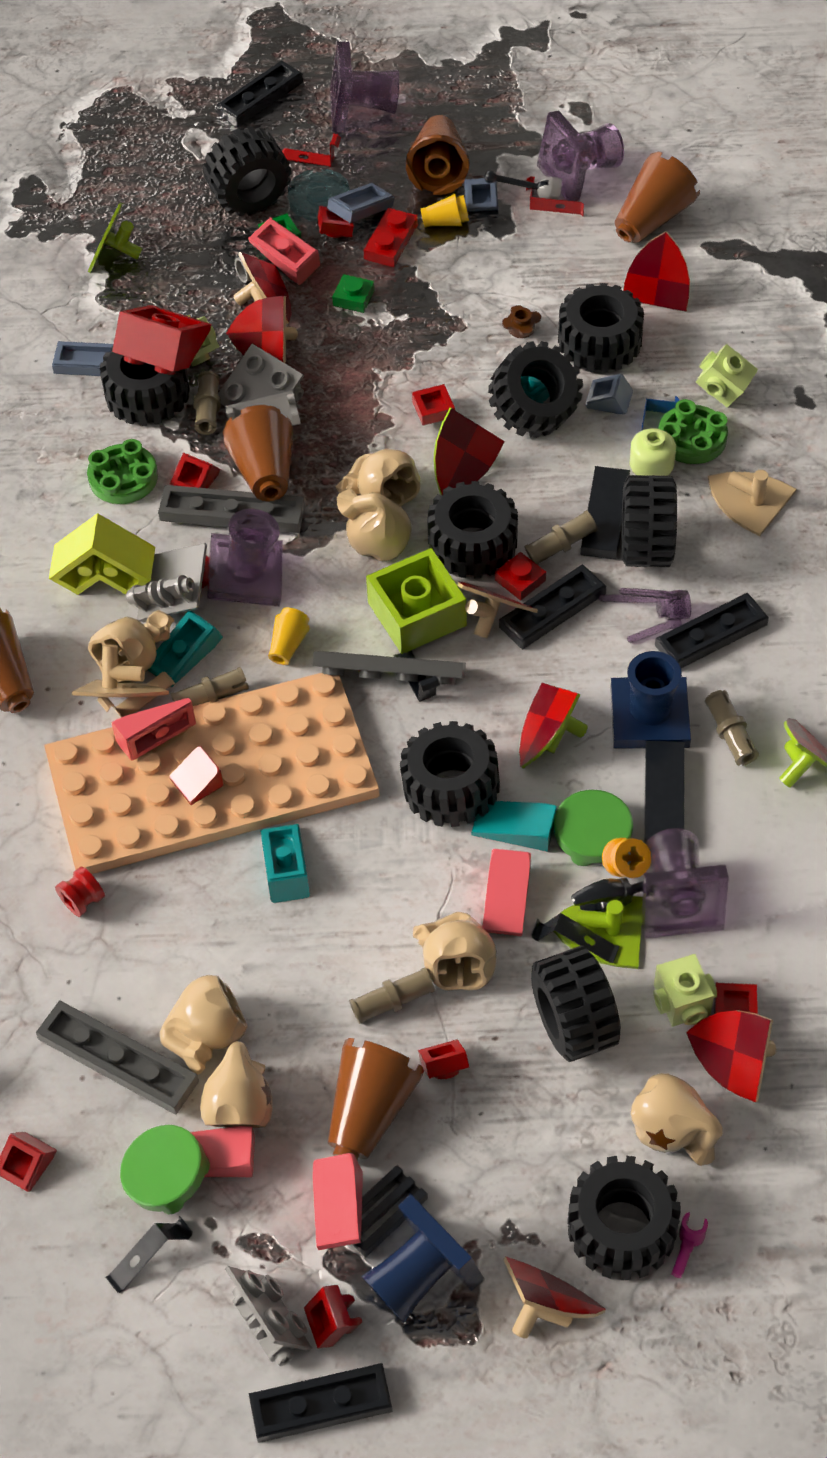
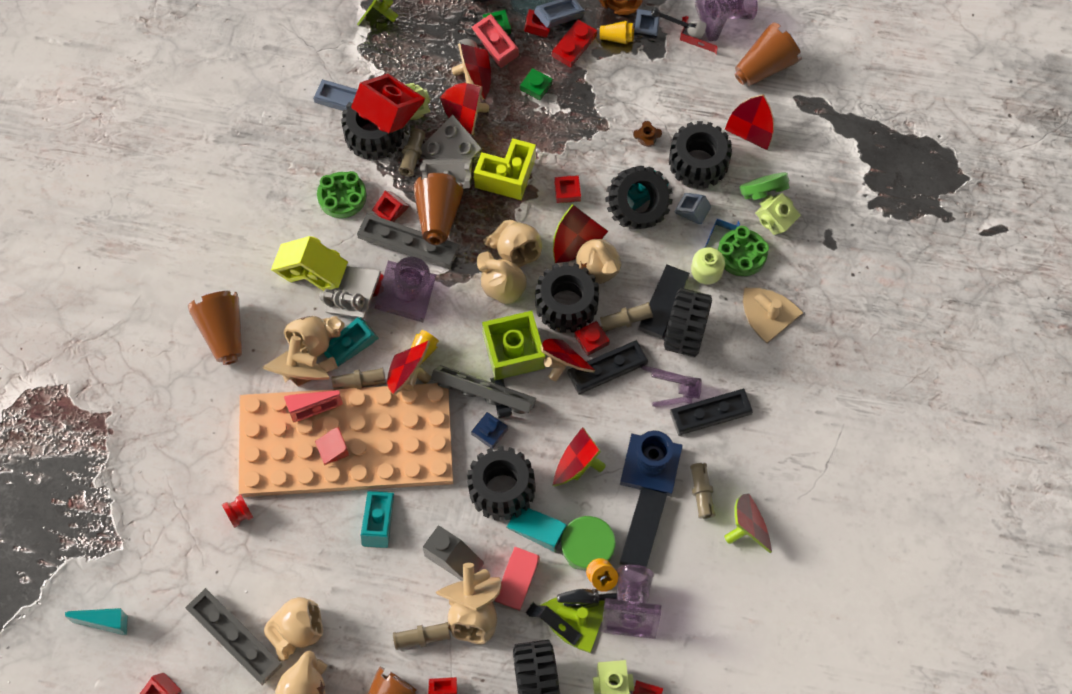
camera: 10 degrees right, 10 degrees up
none -> shield [387,340,431,395]
none -> dark grey slope [423,525,484,581]
none -> tan shield [436,563,501,611]
none -> dark blue tile [471,412,508,449]
none -> neon yellow brick [474,138,536,200]
none -> tan piece [576,239,622,284]
none -> bright green tile [740,172,790,200]

